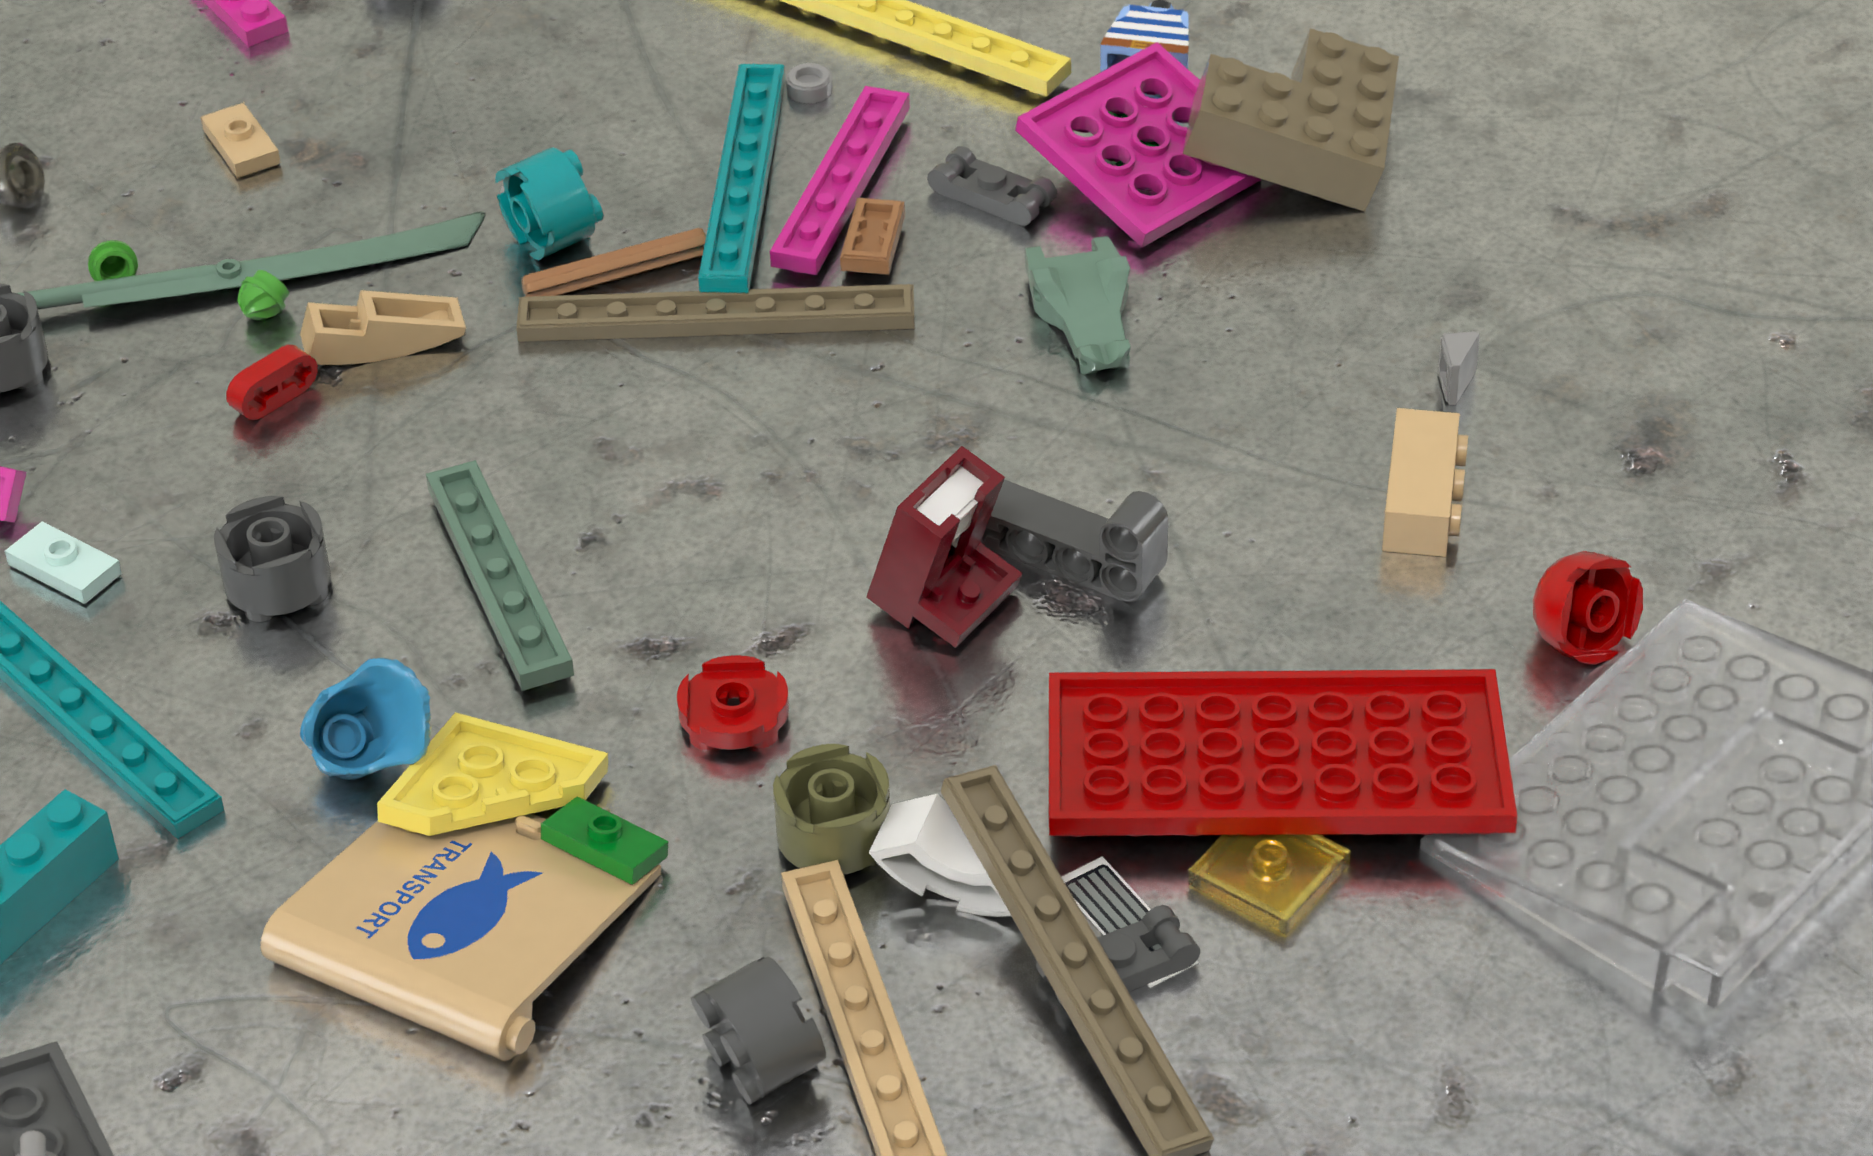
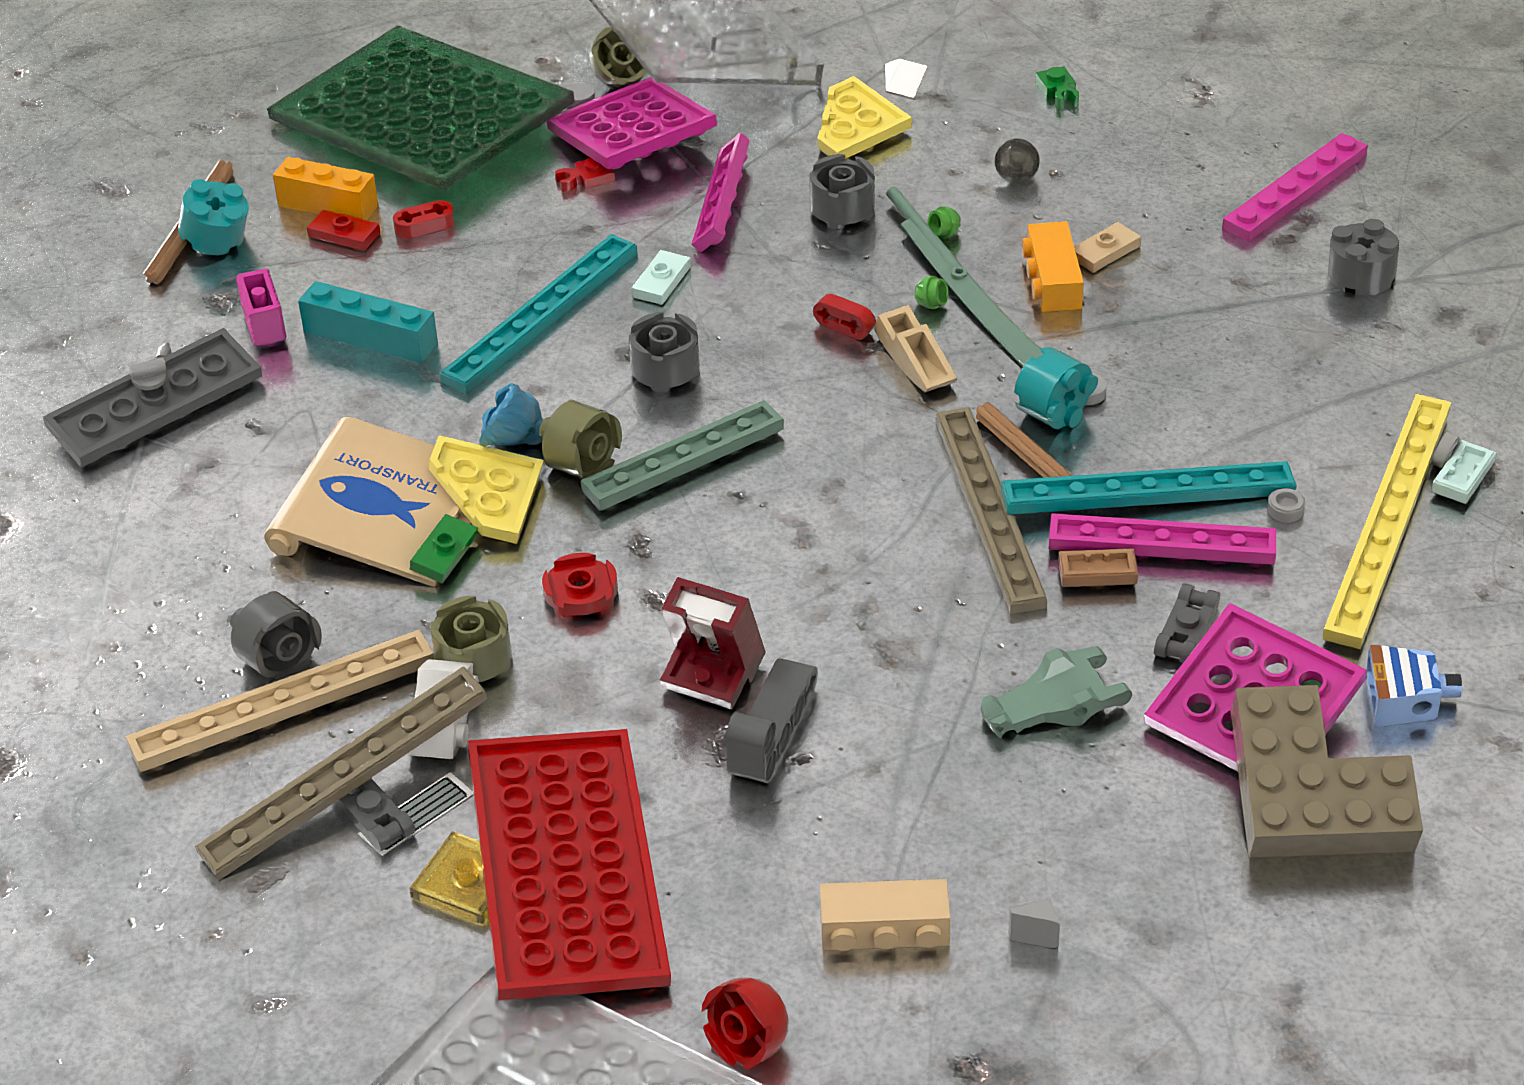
camera: 80 degrees right, 0 degrees up
none -> olive brick [539,400,622,479]
none -> light orange brick [1021,221,1084,312]

